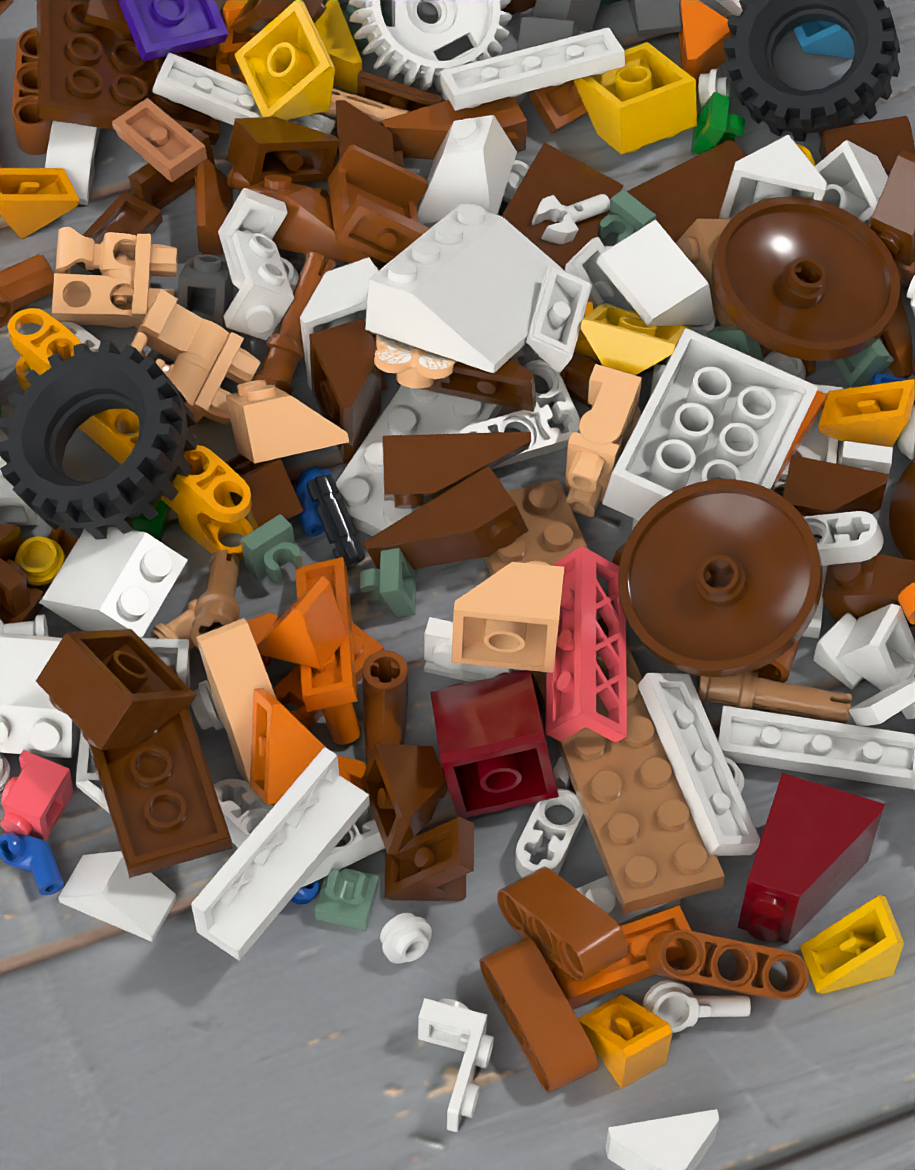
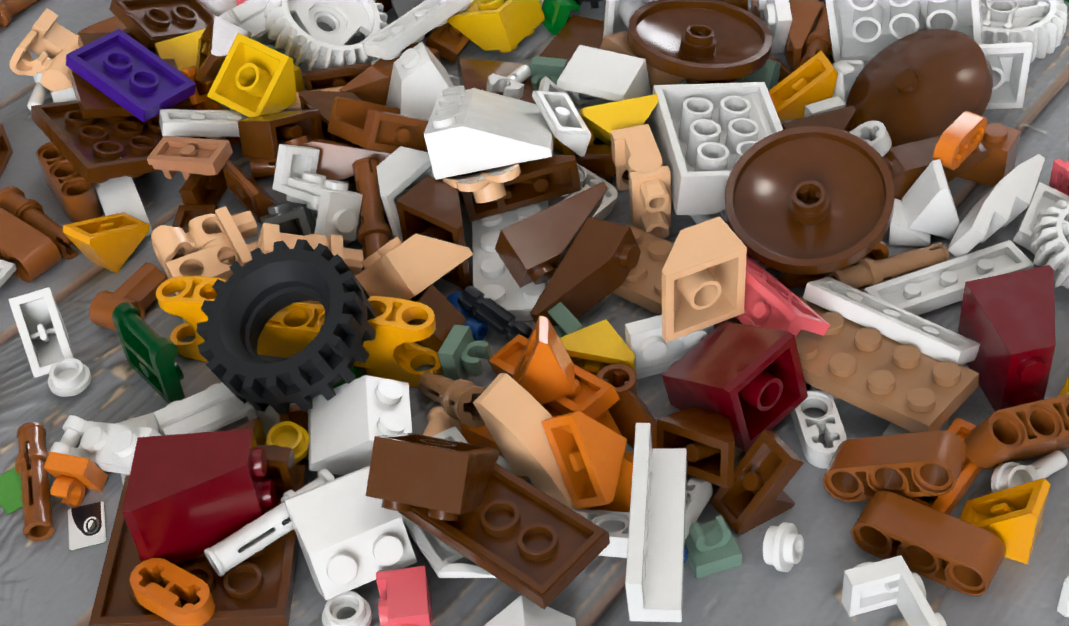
camera: 25 degrees left, 15 degrees down
none -> yellow slope [559,319,637,383]

